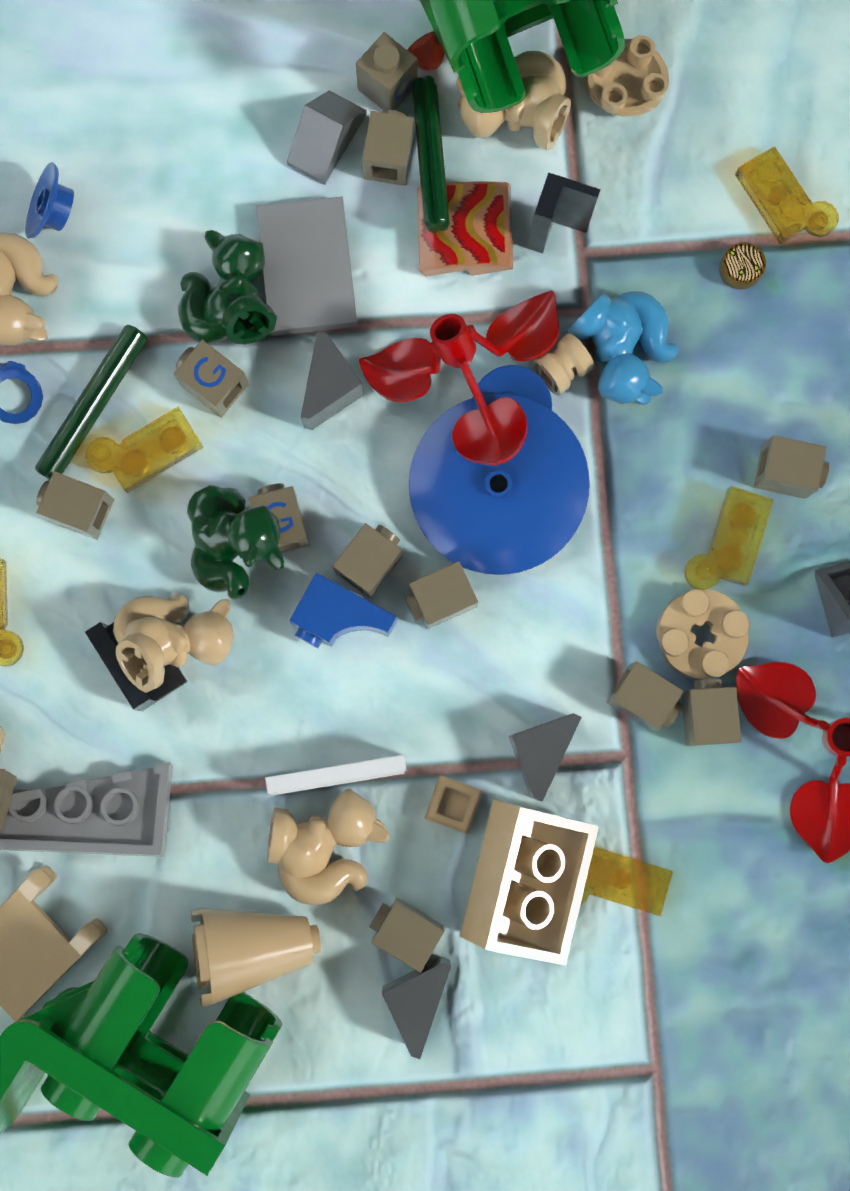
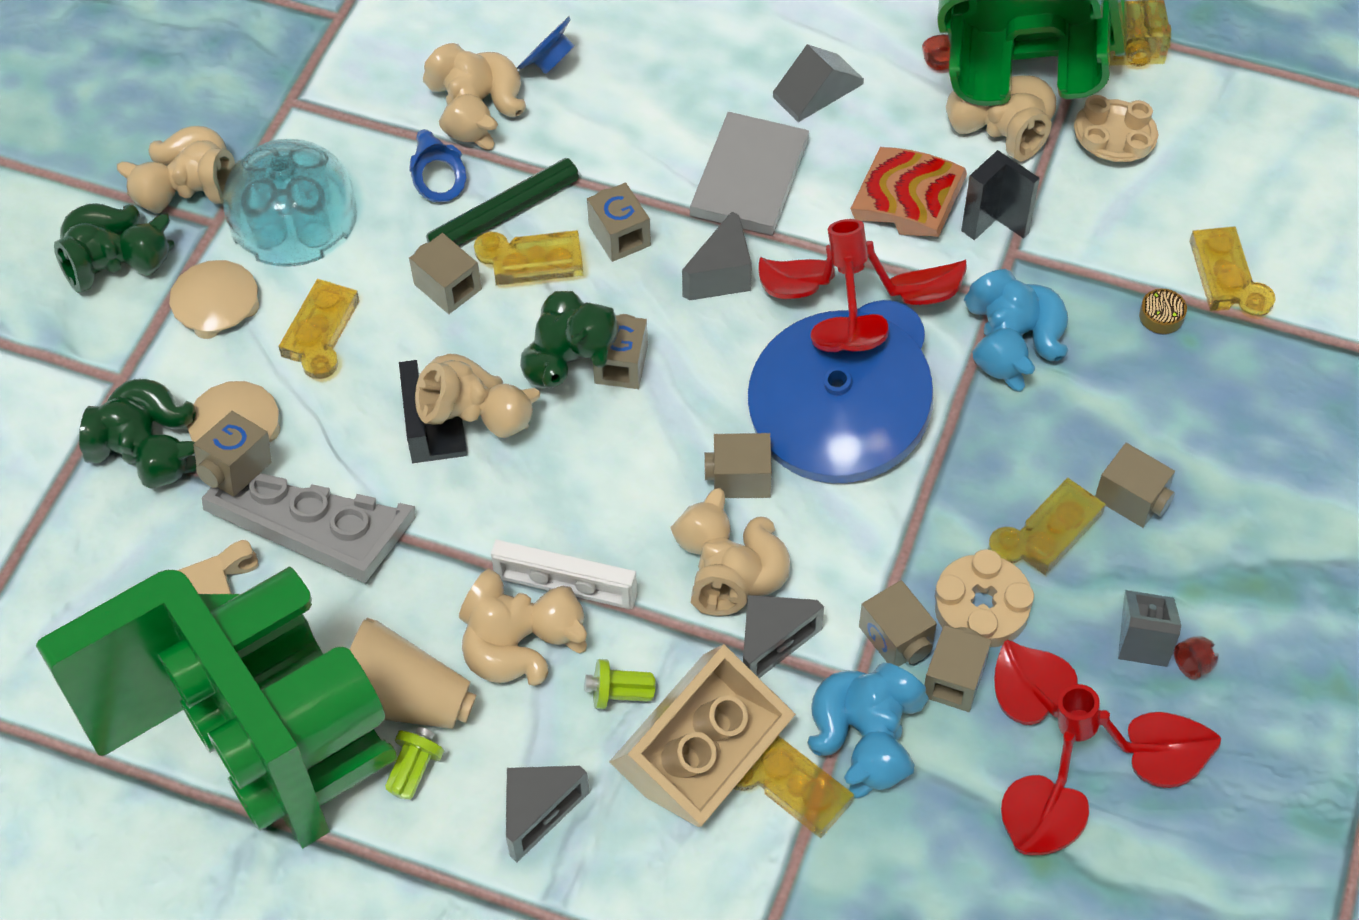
camera: 30 degrees right, 25 degrees down
dark green animal [178,230,277,345] -> none
blue arch [289,573,397,648] -> none
dark tan brick [333,523,402,599] -> none
dark tan brick [356,32,418,111] -> none
dark tan brick [362,110,414,186] -> none
dark tan brick [369,897,445,973] -> none
dark green axle [412,75,450,233] -> none
tan tile [424,775,483,834] -> none
tan wheel [532,333,595,395] -> none
none -> lime piece [385,727,444,800]
none -> lime piece [584,659,656,709]
none -> tan animal [670,488,790,616]
none -> dark azure animal [807,662,929,798]

